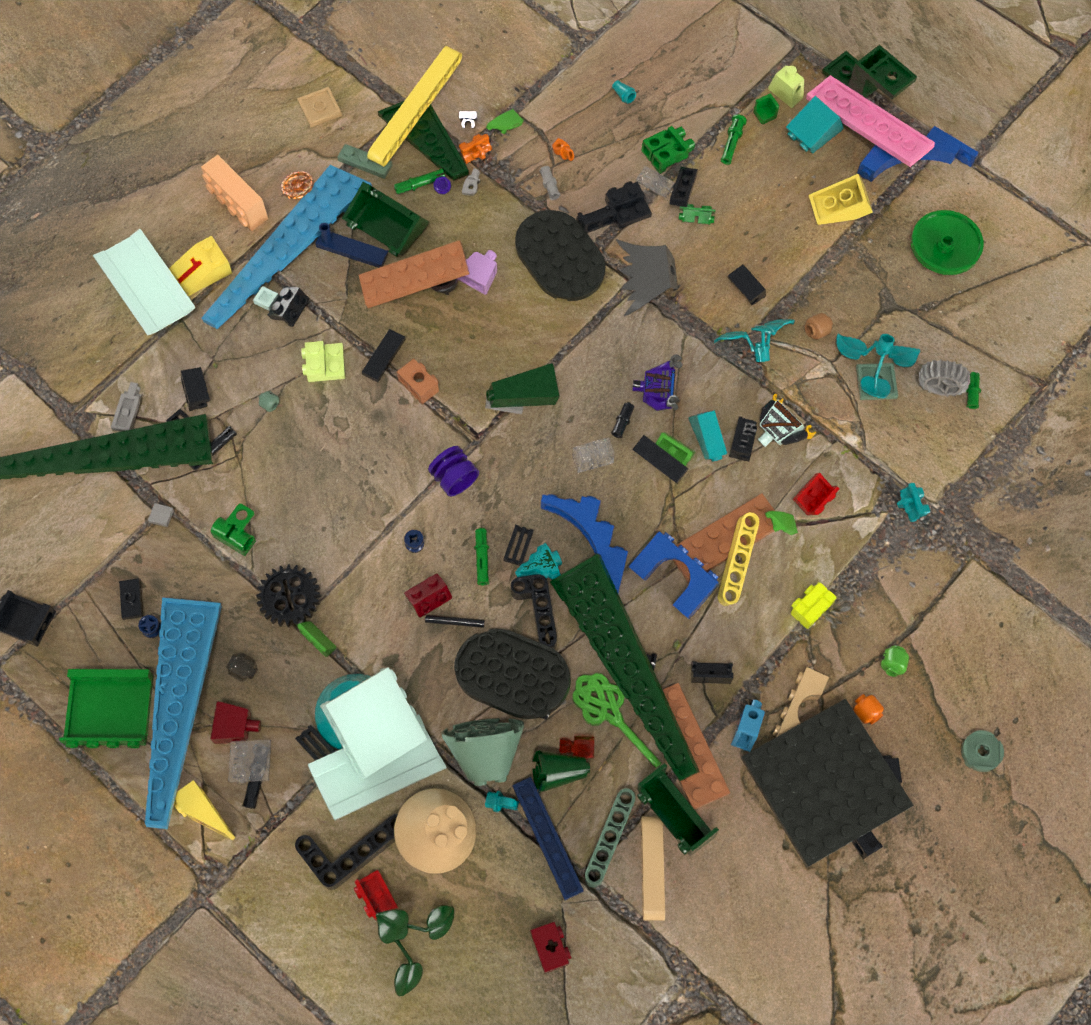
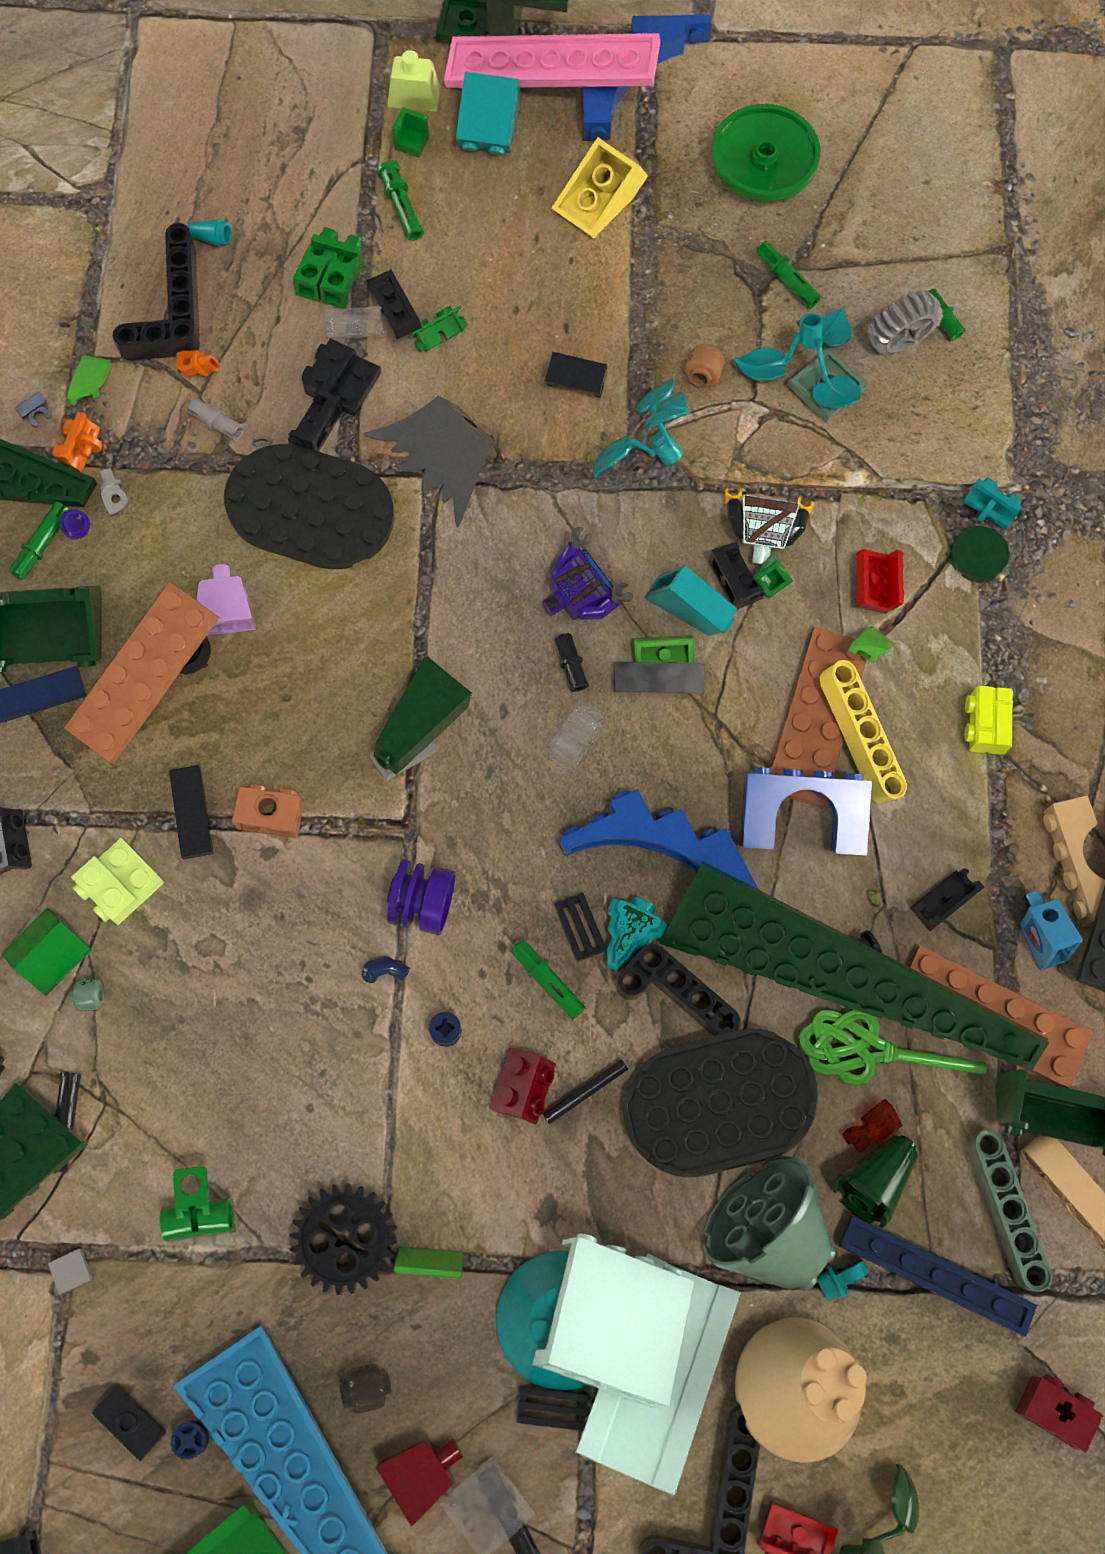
camera: 40 degrees left, 5 degrees up
none -> green slope [1,908,92,996]
none -> black beam [112,223,200,361]
none -> dark blue arm [362,956,410,983]
none -> green slope [752,554,793,598]
none -> green axle [757,241,822,309]
none -> dark green tile [950,526,1010,582]

